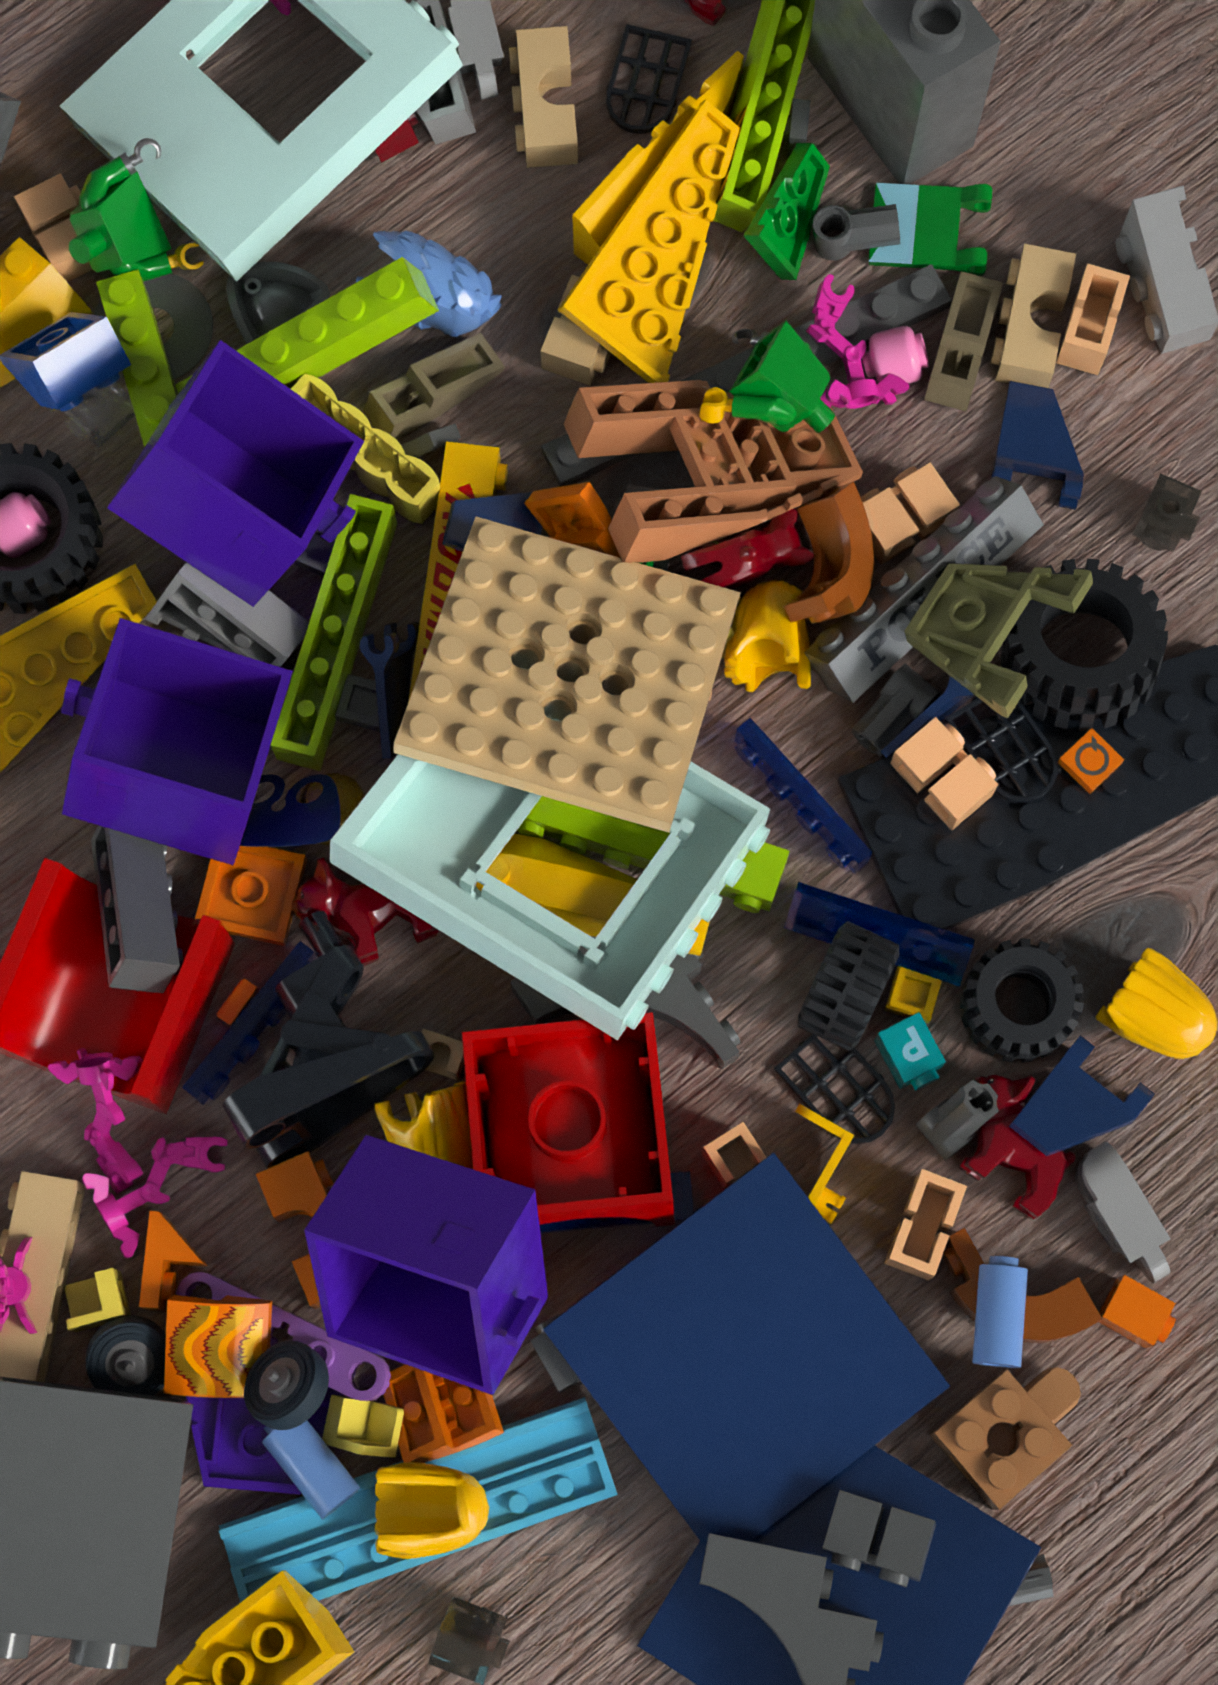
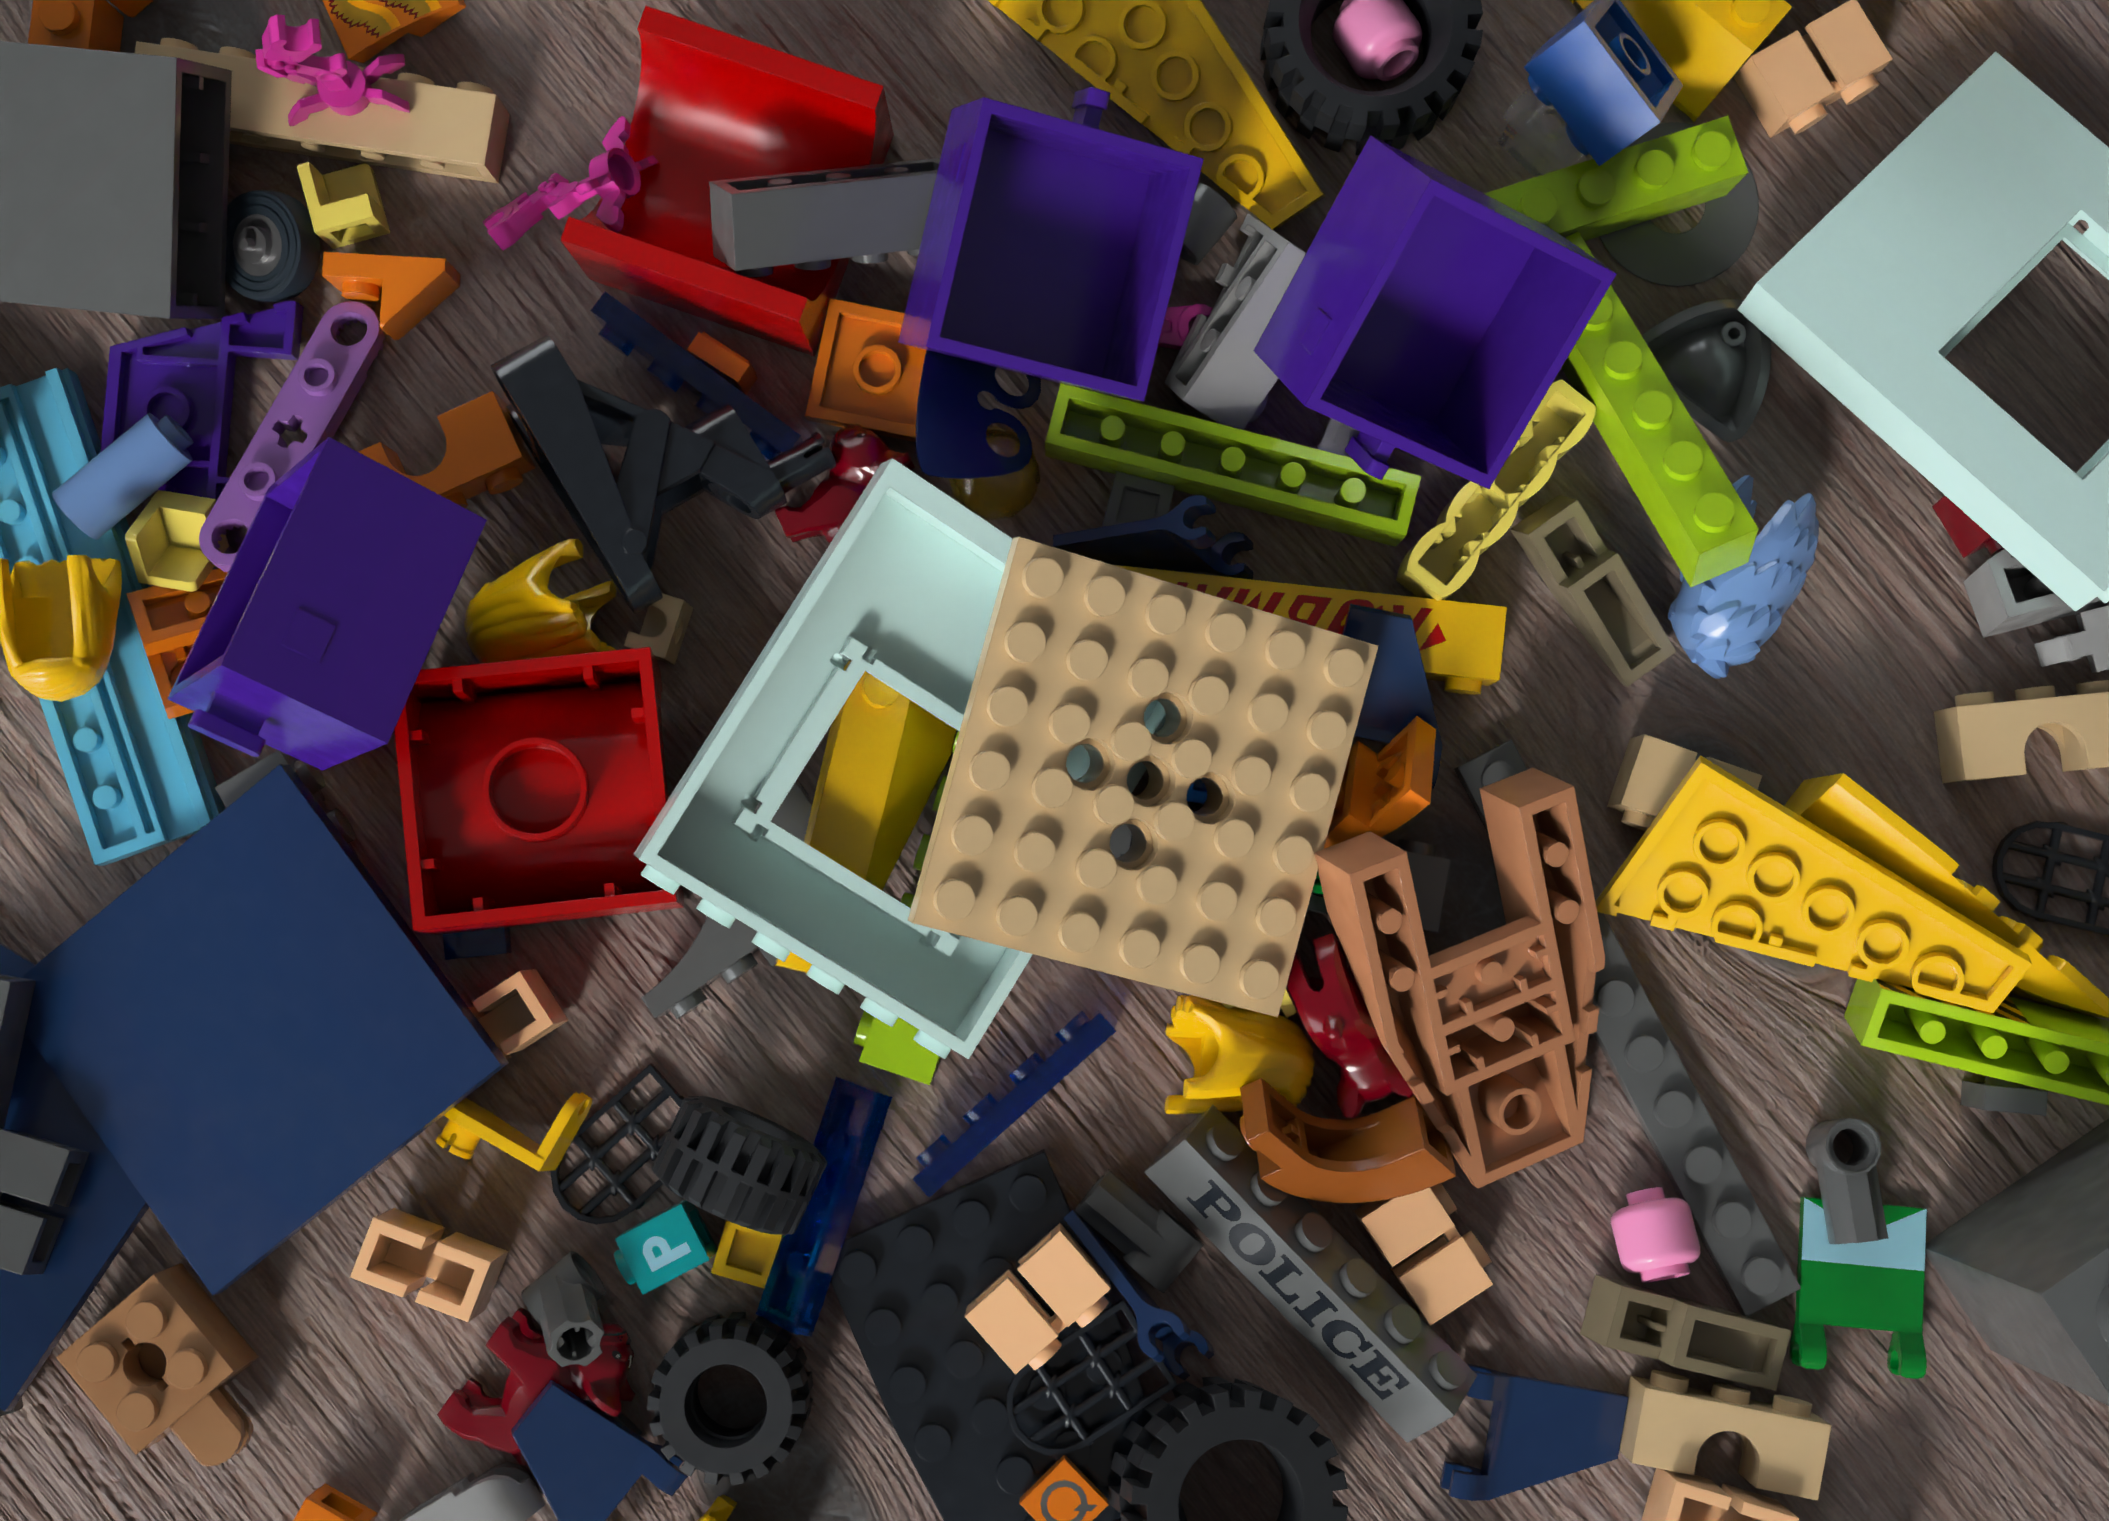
camera: 90 degrees right, 10 degrees up
green torso [69,138,204,282] -> none
dark pink piece [82,1137,228,1258] -> none
slope [164,1295,272,1398] -> none
black wheel [244,1341,329,1430] -> none
dark grey tile [401,424,461,458] -> none
green torso [699,321,836,433] -> none
green wing [743,143,830,280] -> none
dark pink piece [806,274,909,409] -> none
olive wing [904,563,1093,718] -> none
dark orange arch [942,1228,1103,1343] -> none
medium blue brick [972,1256,1028,1368] -> none

